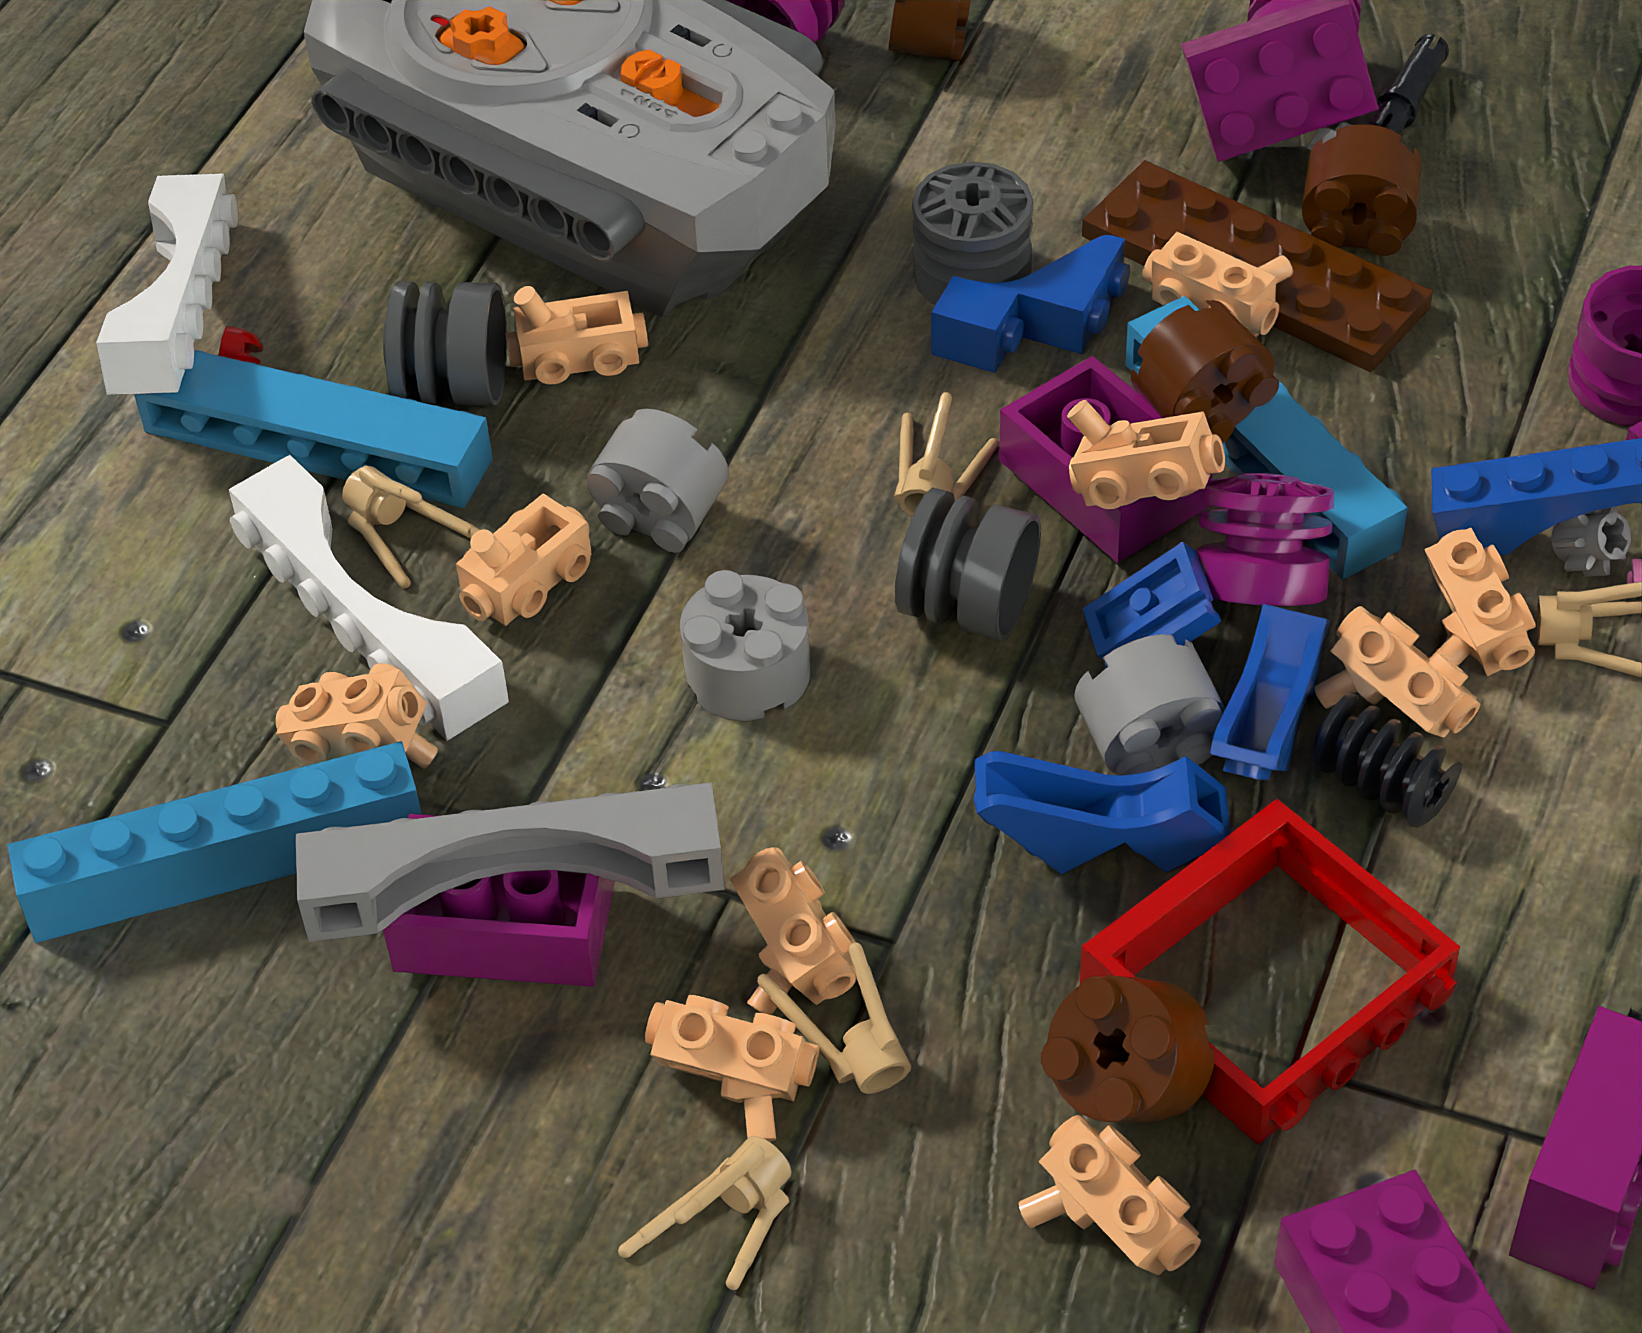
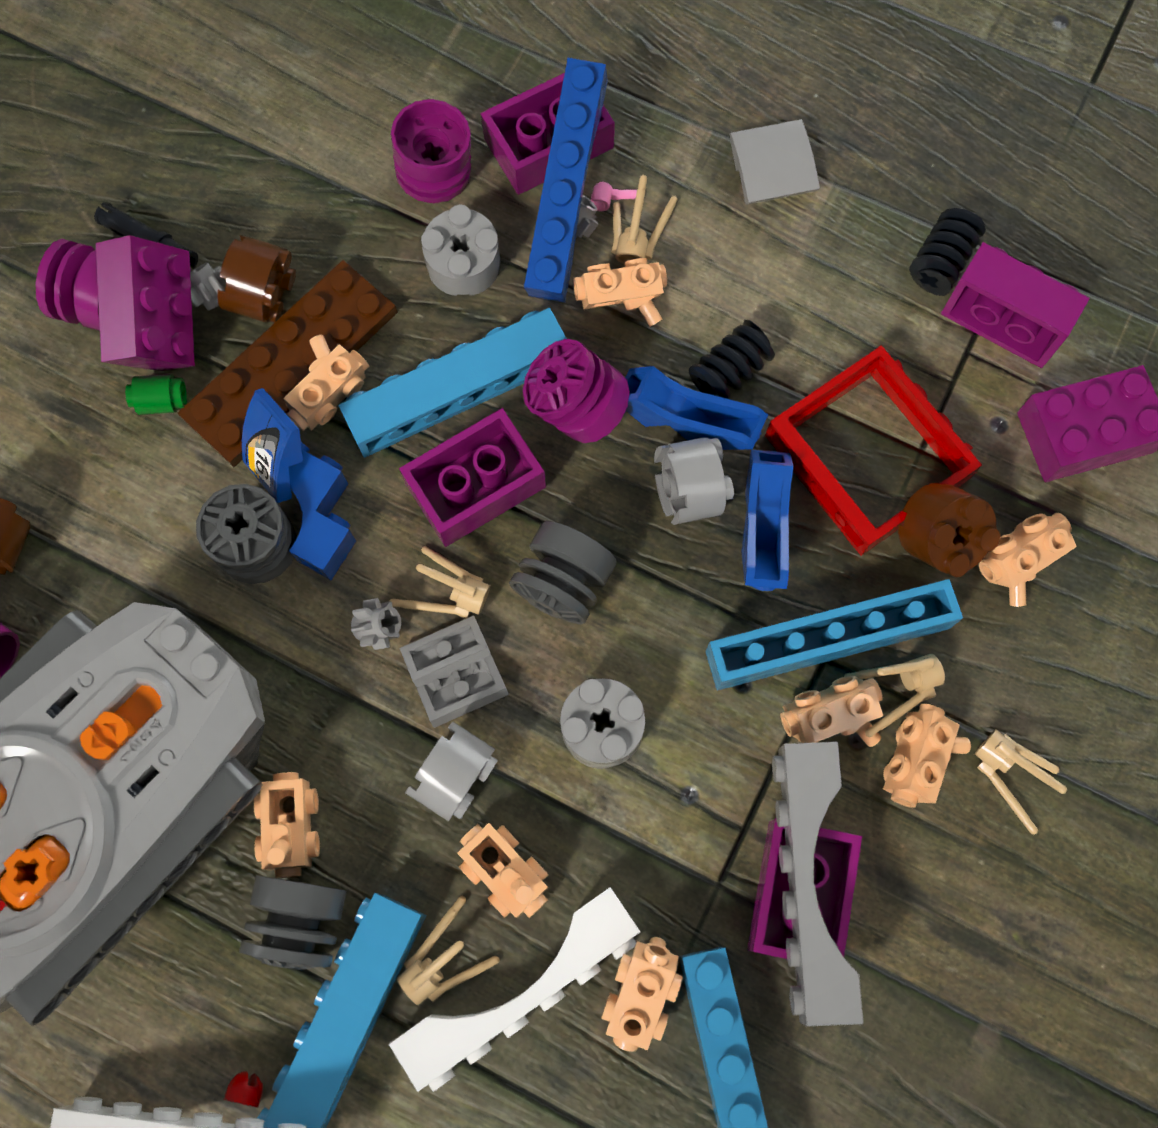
camera: 85 degrees left, 25 degrees up
light nougat brick [1067,400,1225,509] -> none
blue plate [1082,542,1222,671] -> none
reddish brown brick [1131,300,1279,444] -> none
light nougat brick [1314,606,1480,738] -> none
none -> green brick [125,374,187,415]
none -> blue slope [242,388,303,504]
none -> light grey gear [351,598,401,650]
none -> light grey slope [399,615,509,728]
none -> light grey brick [421,204,500,296]
none -> dark azure brick [705,579,963,691]

